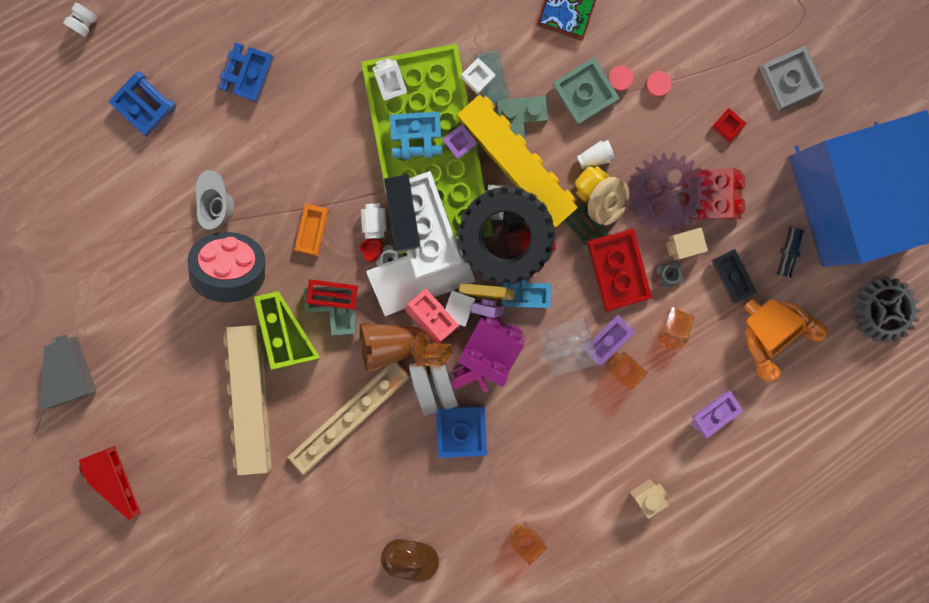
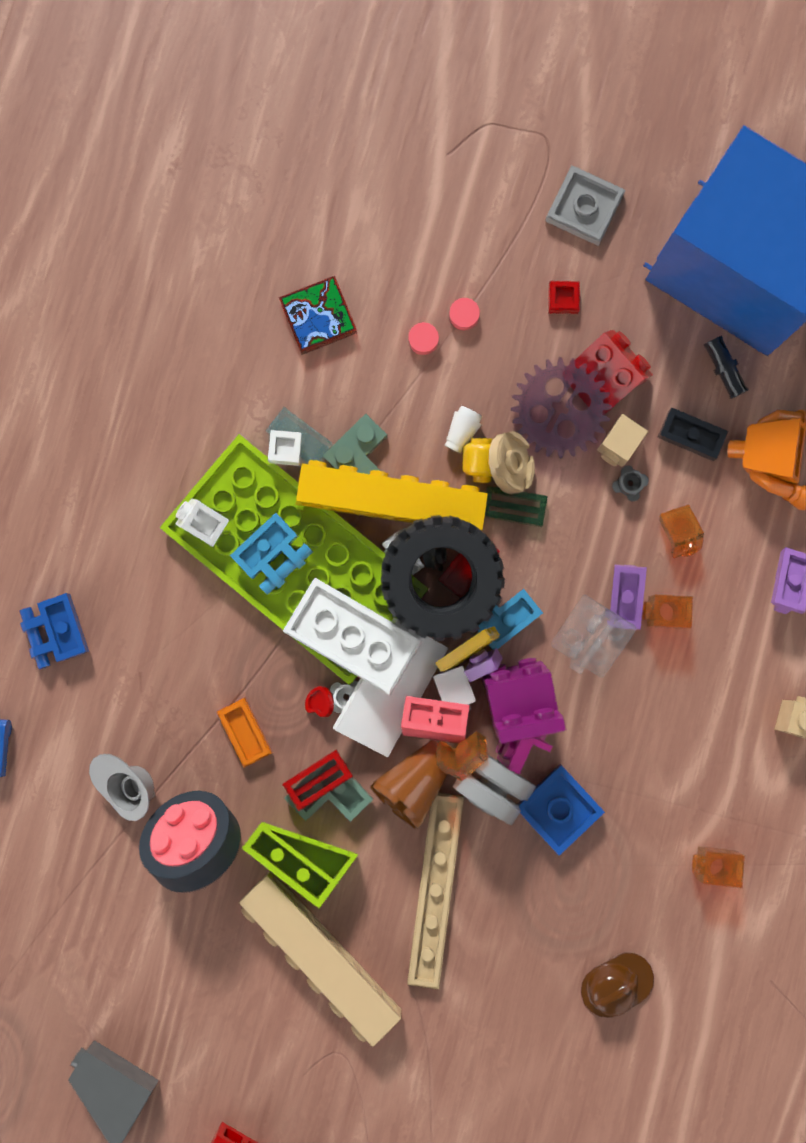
camera: 30 degrees left, 5 degrees down
white brick [361,203,387,239] -> none
black tile [384,174,421,252] -> none
medium lavender plate [442,124,477,160] -> none
sand green plate [552,57,620,125] -> none
red tile [586,228,652,312] -> none

